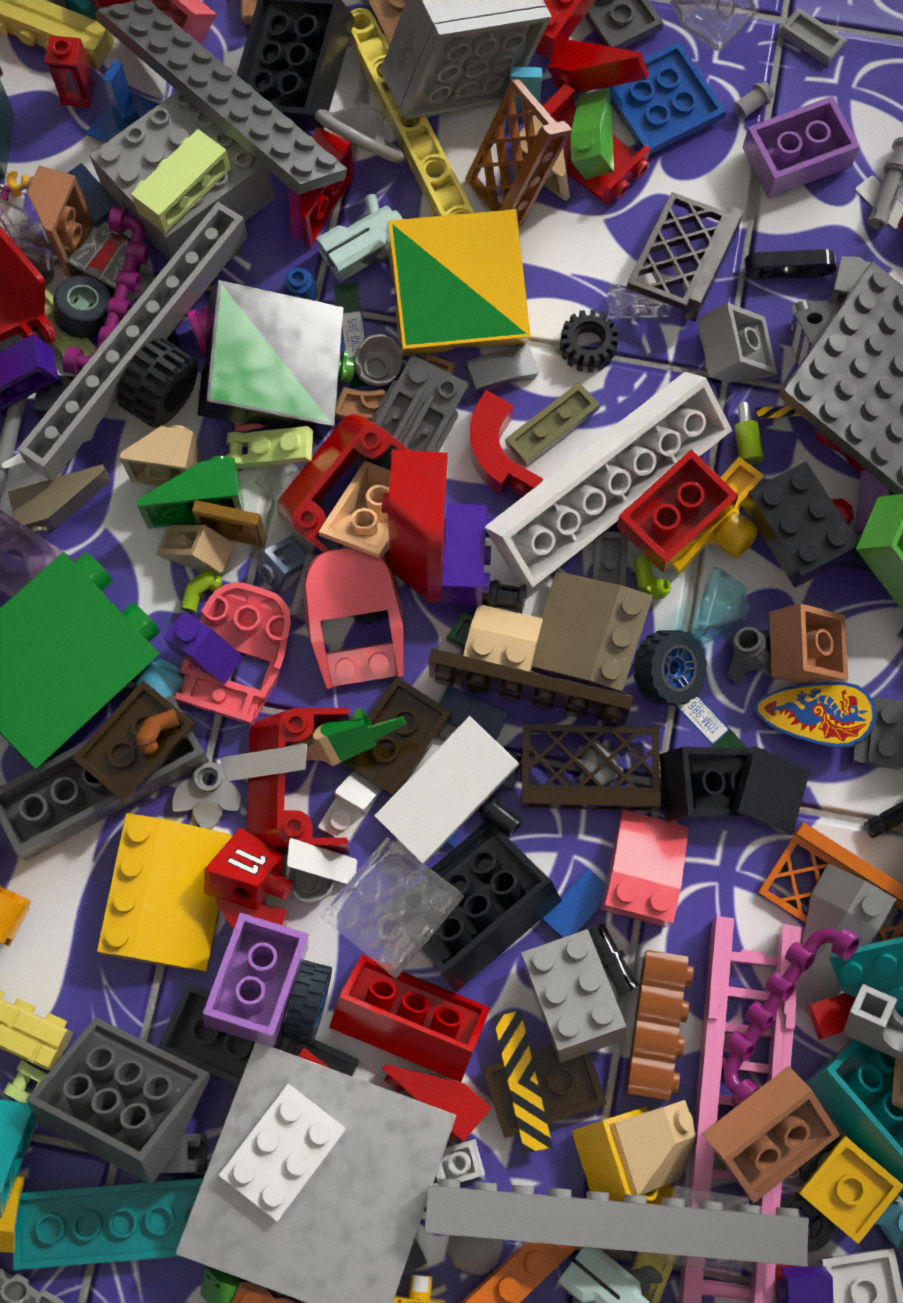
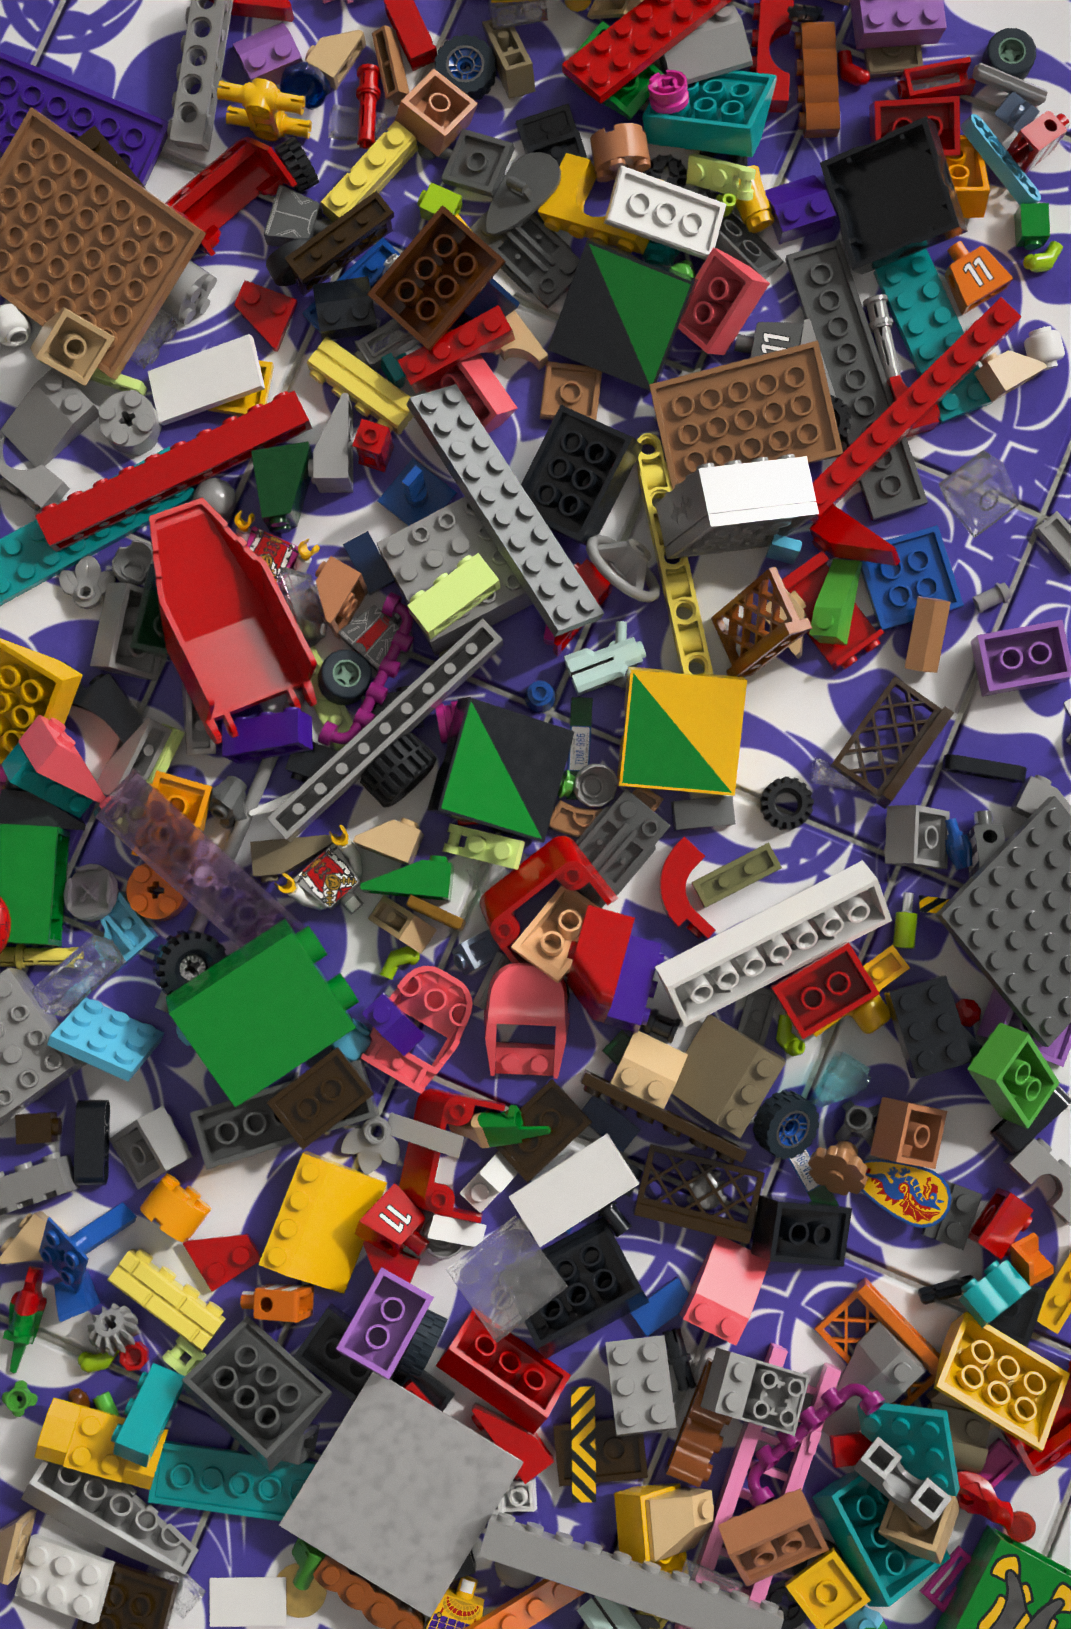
camera: 15 degrees right, 10 degrees up
dark orange arm [135,709,180,754] -> none
white plate [219,1083,346,1222] -> none
black tile [732,746,810,835] -> none
none -> red wing [182,1234,262,1292]
none -> orange torso [240,1284,314,1323]
none -> torso [274,825,364,915]
none -> light grey slope [308,393,353,493]
none -> light grey slope [700,1347,810,1436]
none -> medium nougat plant [808,1141,868,1195]
none -> medium nougat piece [905,596,951,673]
none -> blue piece [945,818,973,870]

